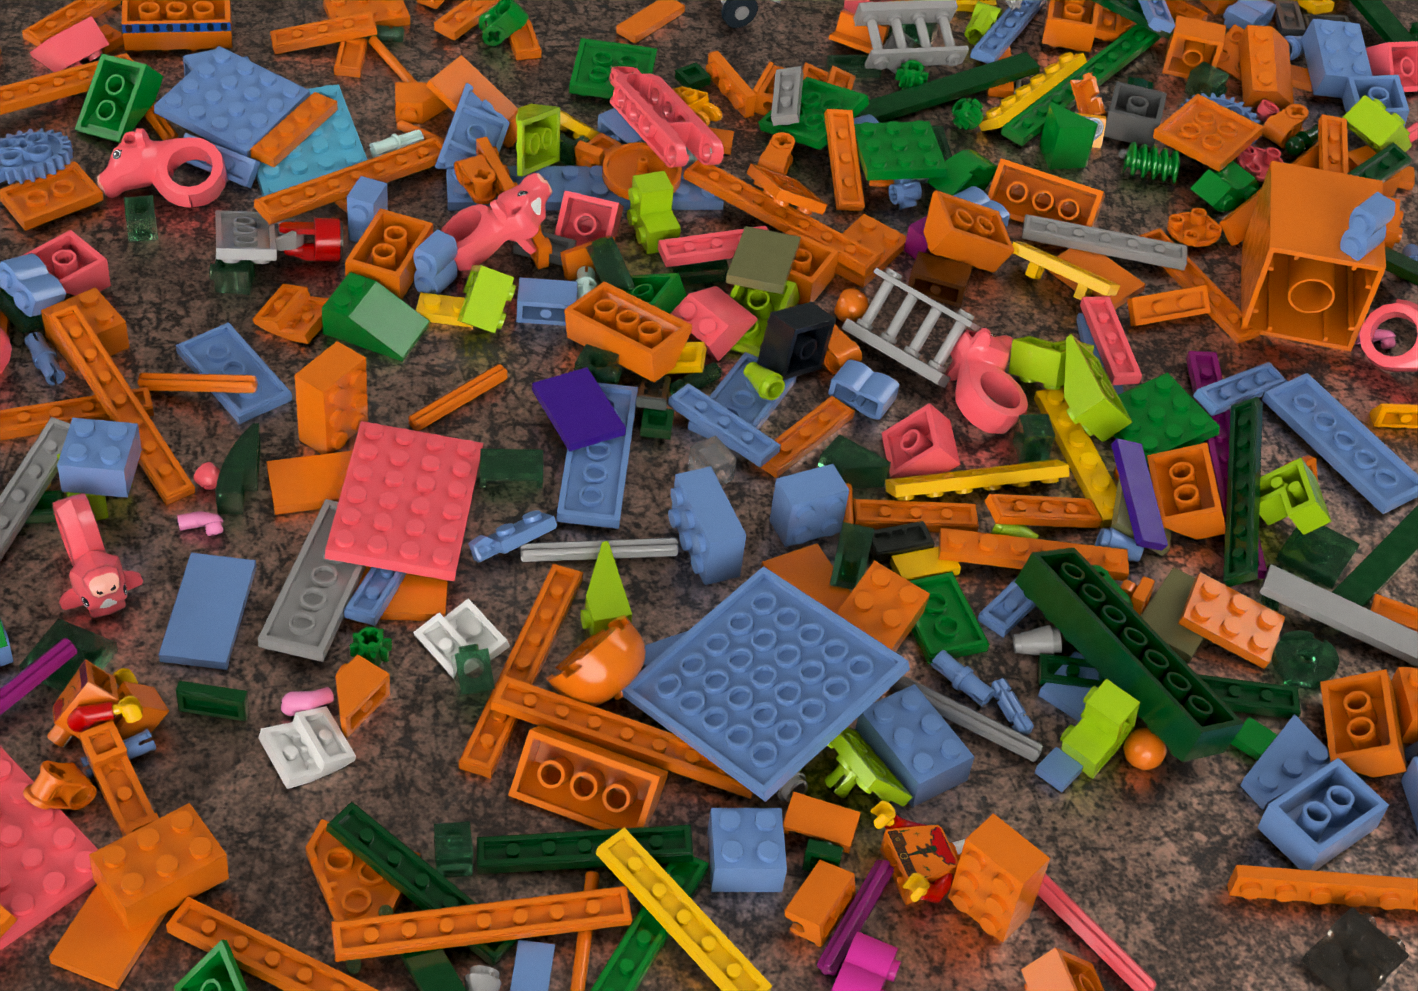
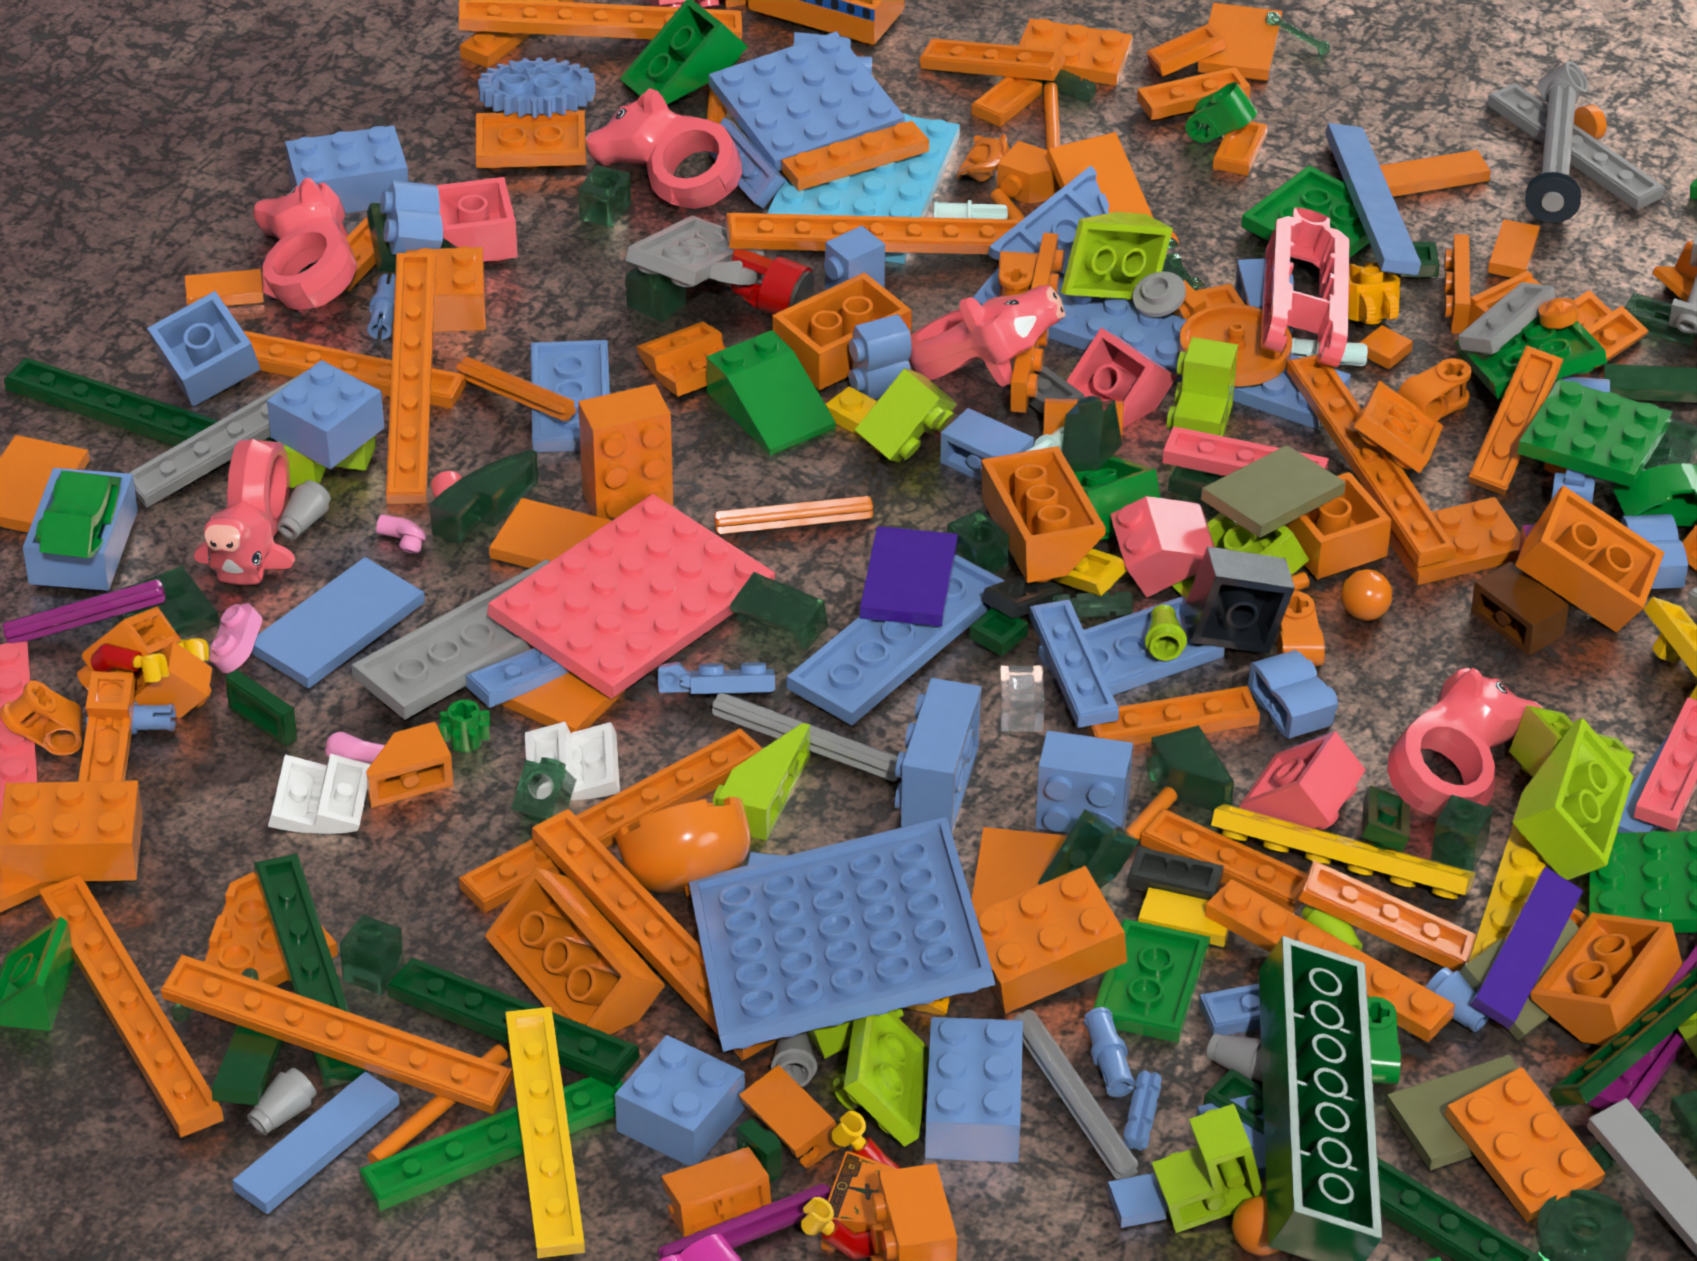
camera: 40 degrees right, 5 degrees down
yellow plate [560,110,601,143] -> none
light grey fence [842,268,980,388] -> none
orange tile [1120,576,1155,616] -> none
none -> bright pink plate [209,603,262,673]
none -> light grey cone [277,480,331,540]
none -> orange hat [955,134,1010,182]
none -> light grey piece [1133,272,1186,317]
none -> medium blue tile [1325,123,1421,276]
none -> dark green plate [1362,786,1410,852]
none -> orange tile [1488,219,1540,278]
none -> orange tile [1538,298,1579,329]

